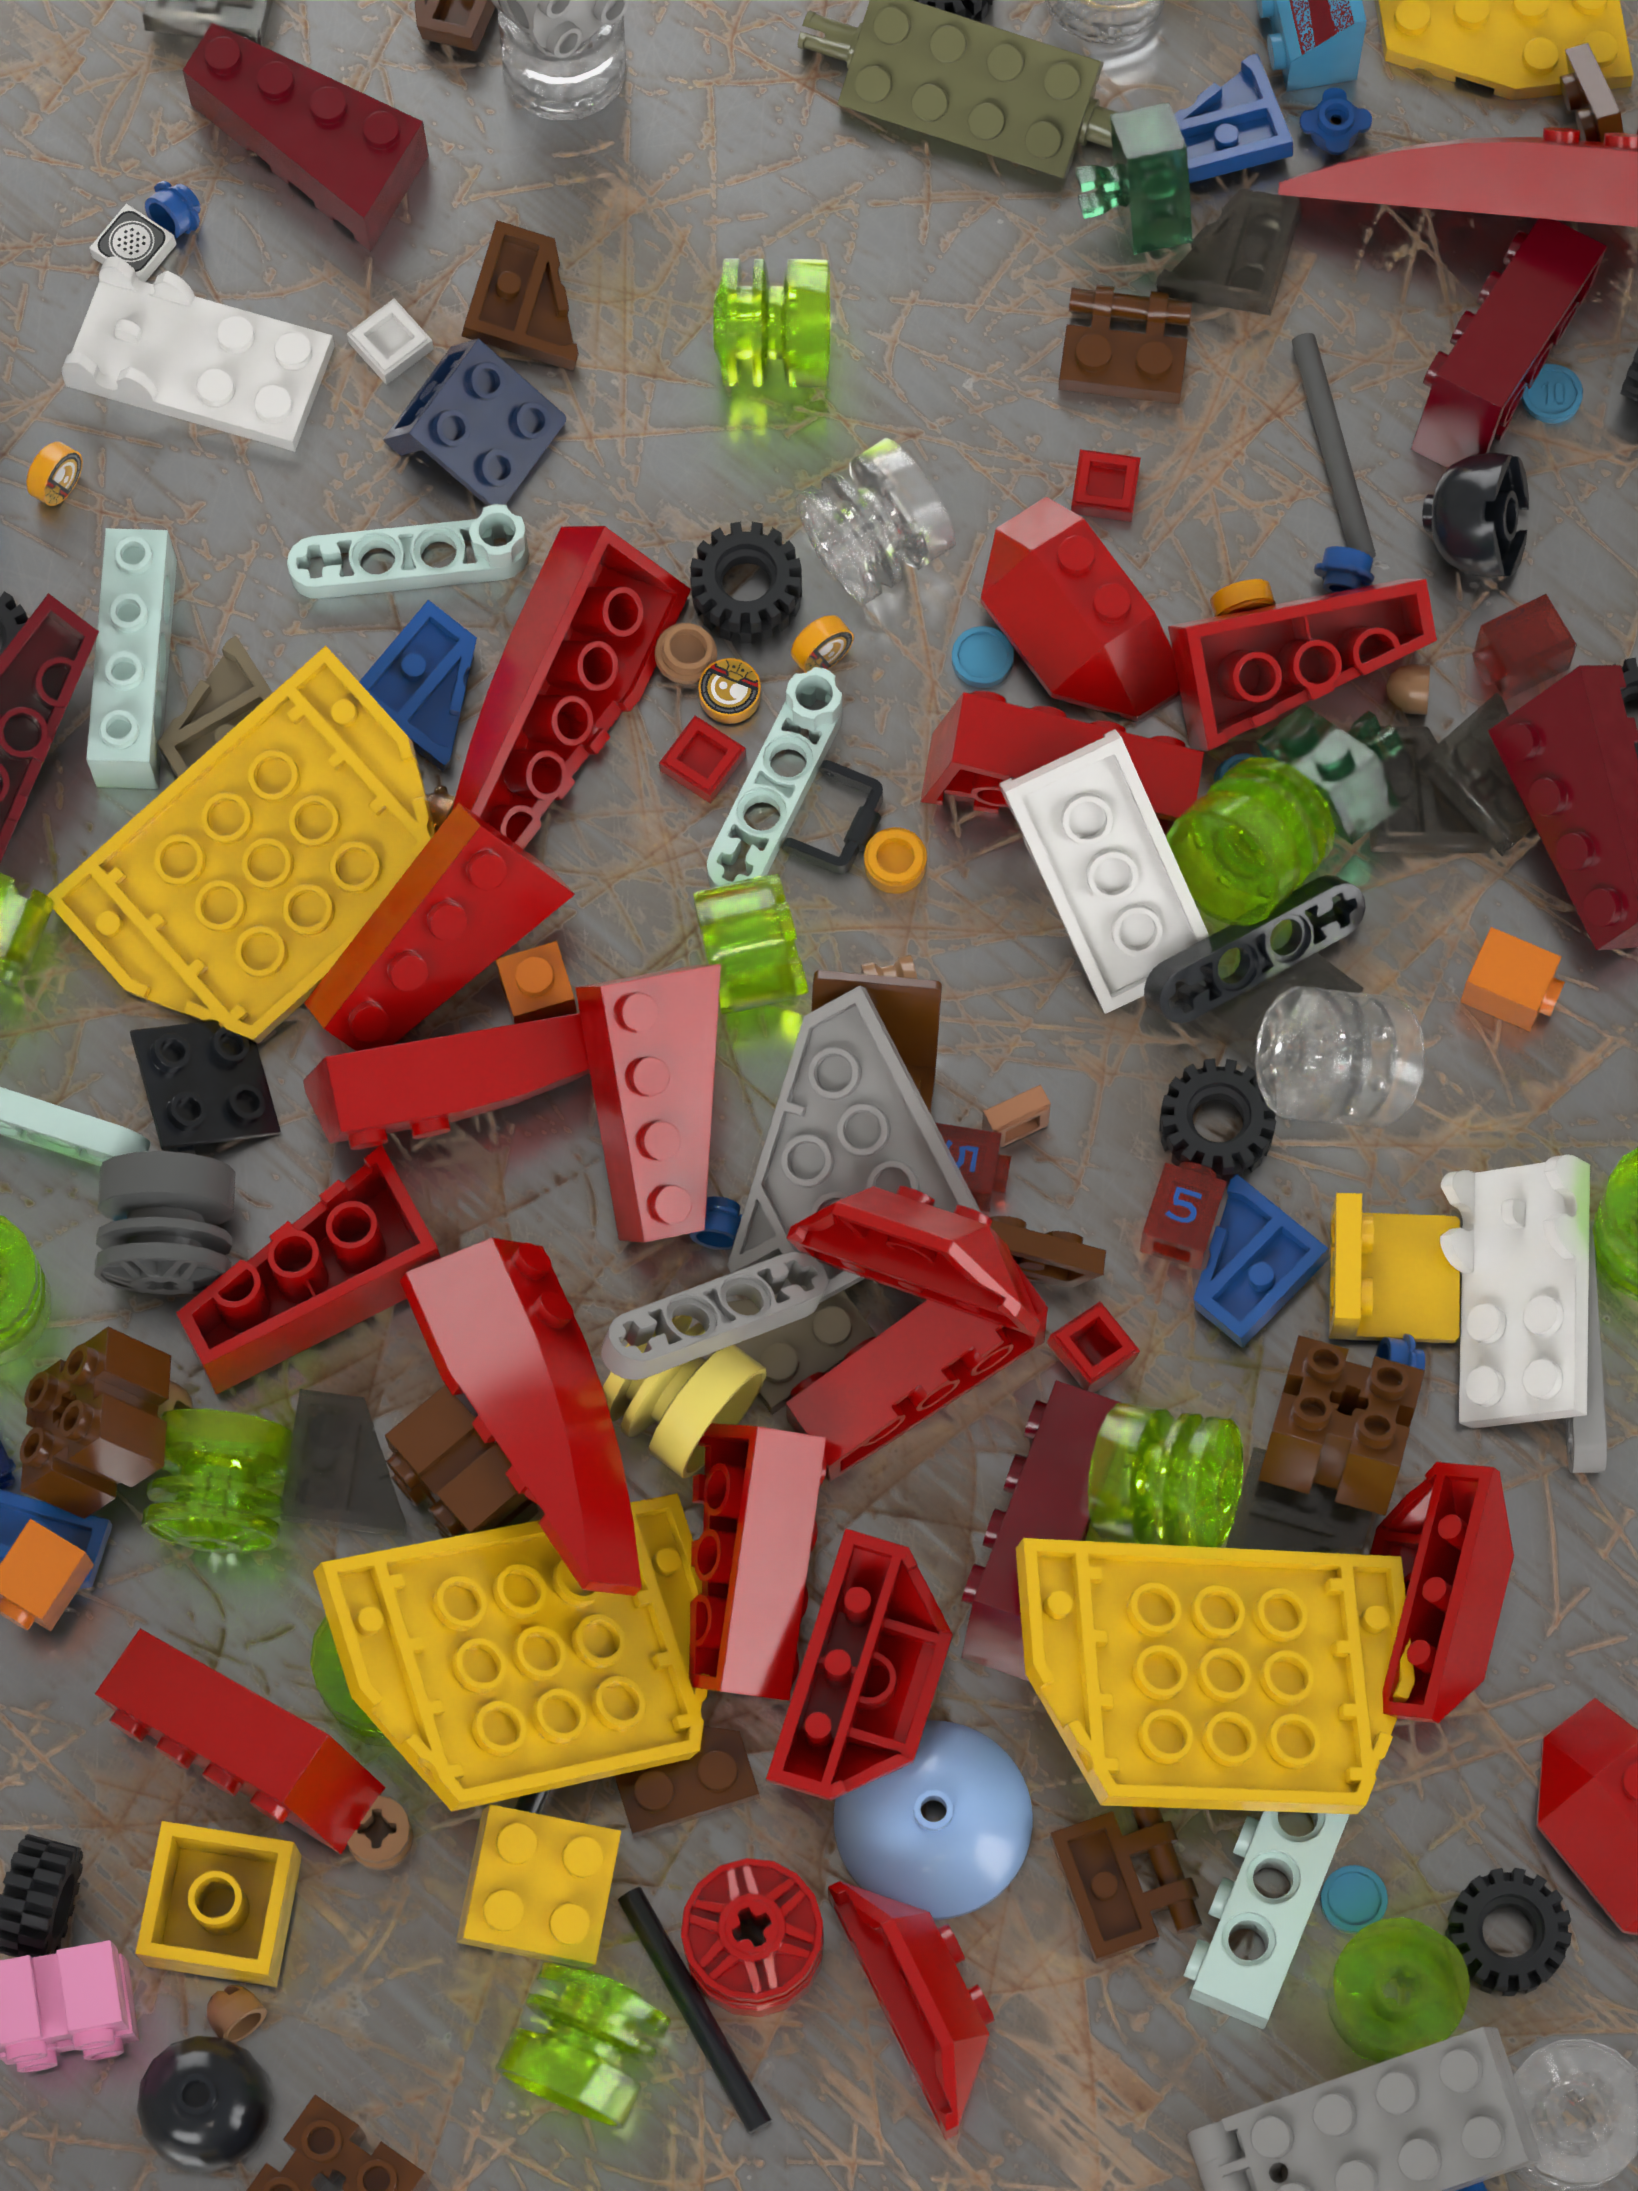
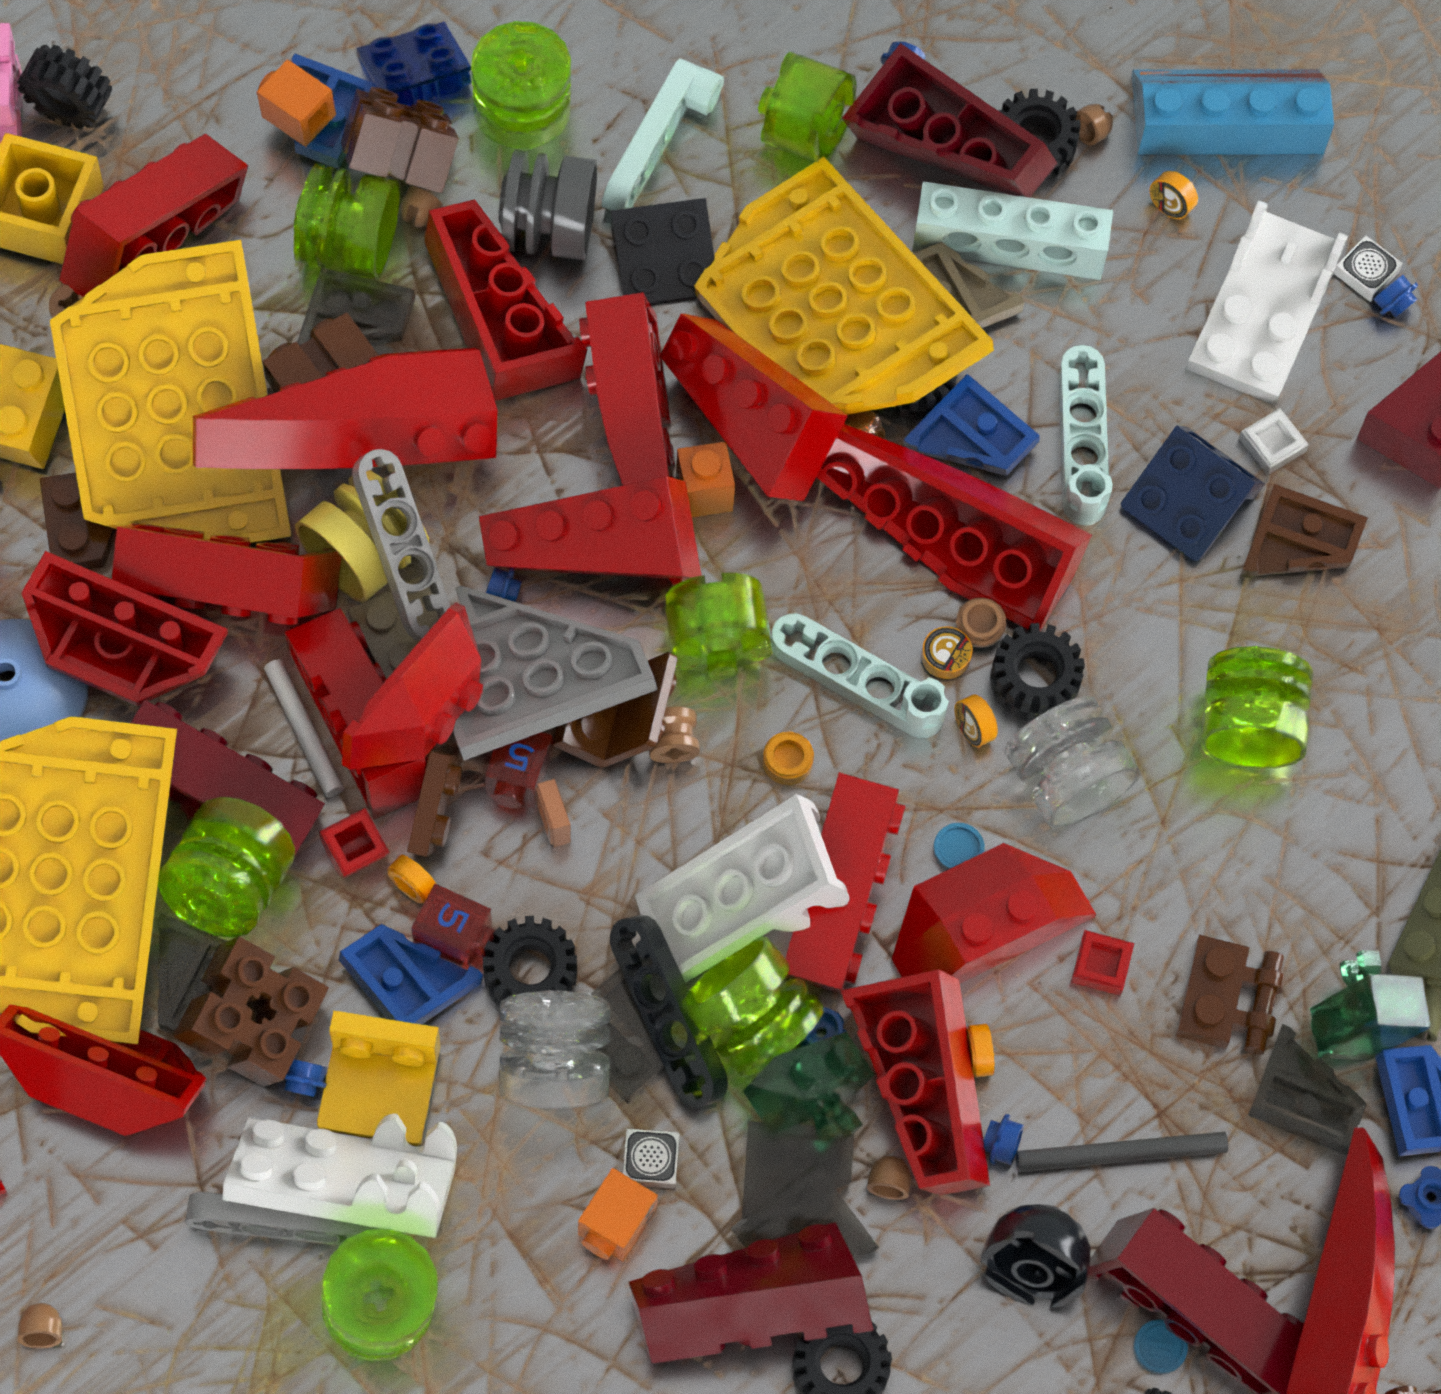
camera: 90 degrees right, 5 degrees down
red tile [659,715,746,804] -> none
black piece [782,760,883,874] -> none
clear red brick [1472,594,1577,701] -> none
none -> white bar [264,659,344,798]
none -> light orange tile [387,854,438,903]
none -> tile [623,1129,679,1189]

